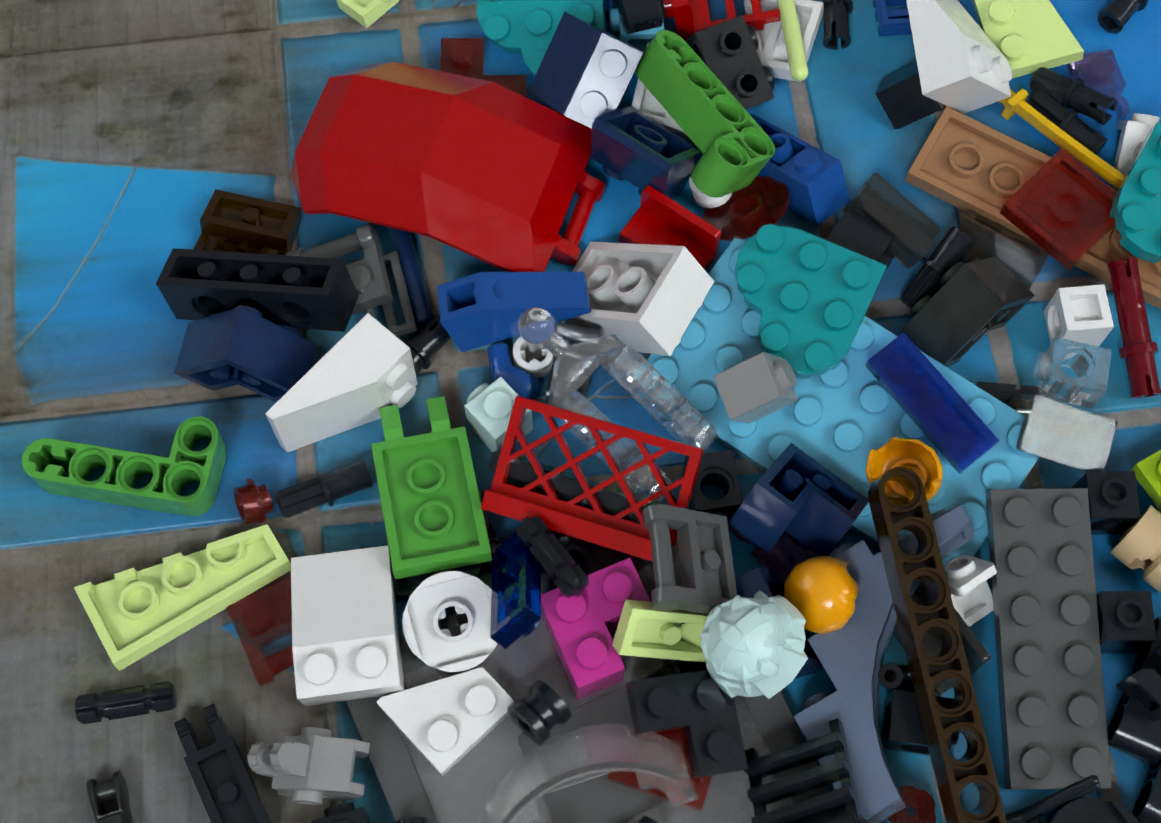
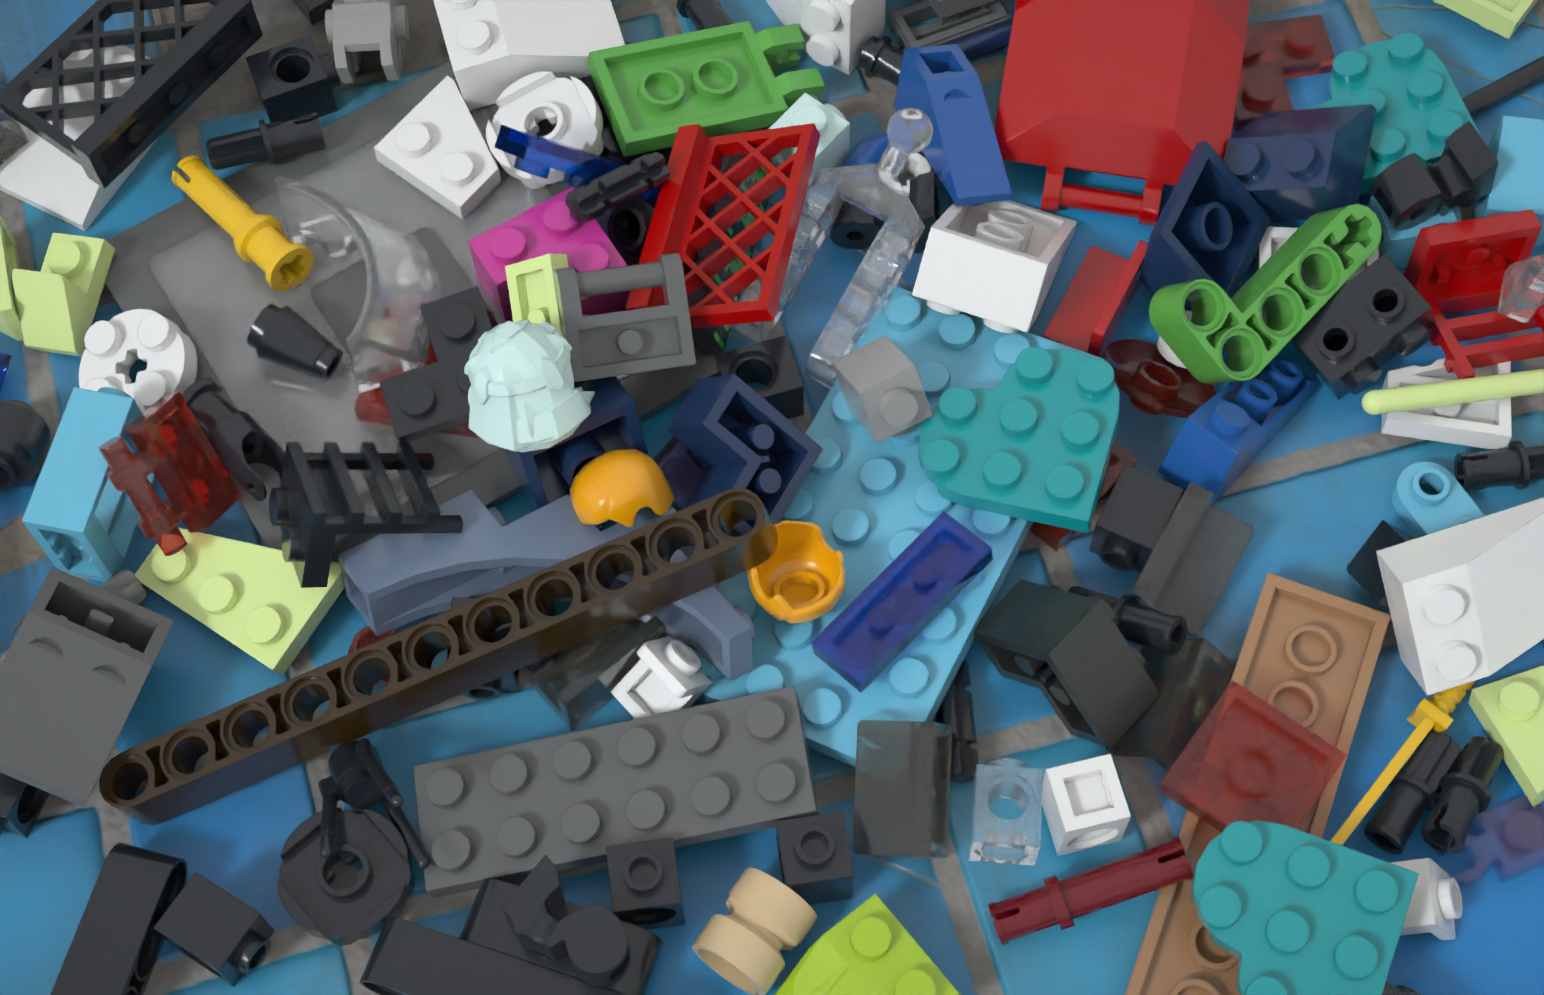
camera: 85 degrees right, 5 degrees down
black wheel [507,680,572,745] -> none
none -> medium azure plate [1391,462,1485,538]

